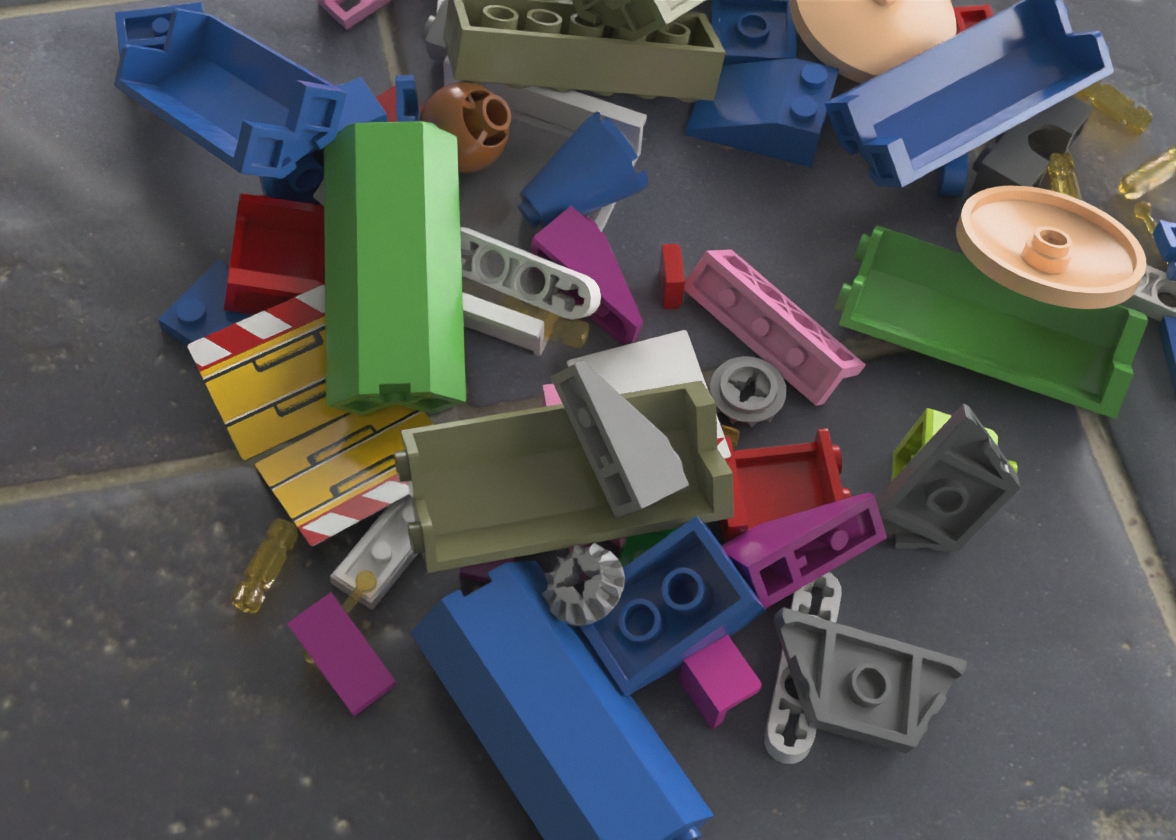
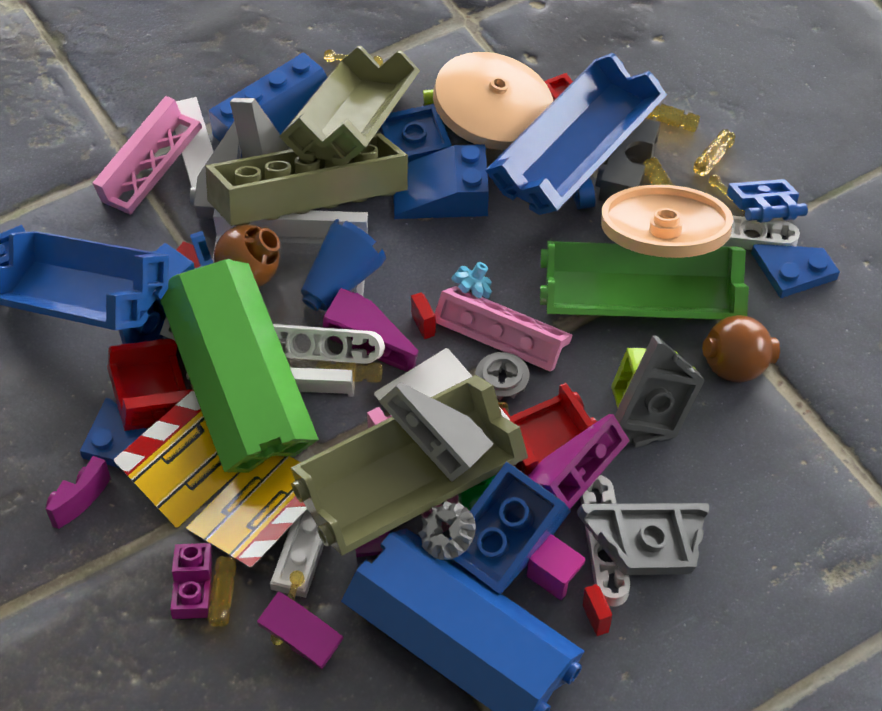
camera: 15 degrees left, 5 degrees down
none -> magenta slope [46,456,111,529]
none -> magenta slope [170,543,212,619]
none -> medium azure plant [451,262,492,298]
none -> red tile [582,584,613,636]
none -> dark orange brick [702,315,780,383]

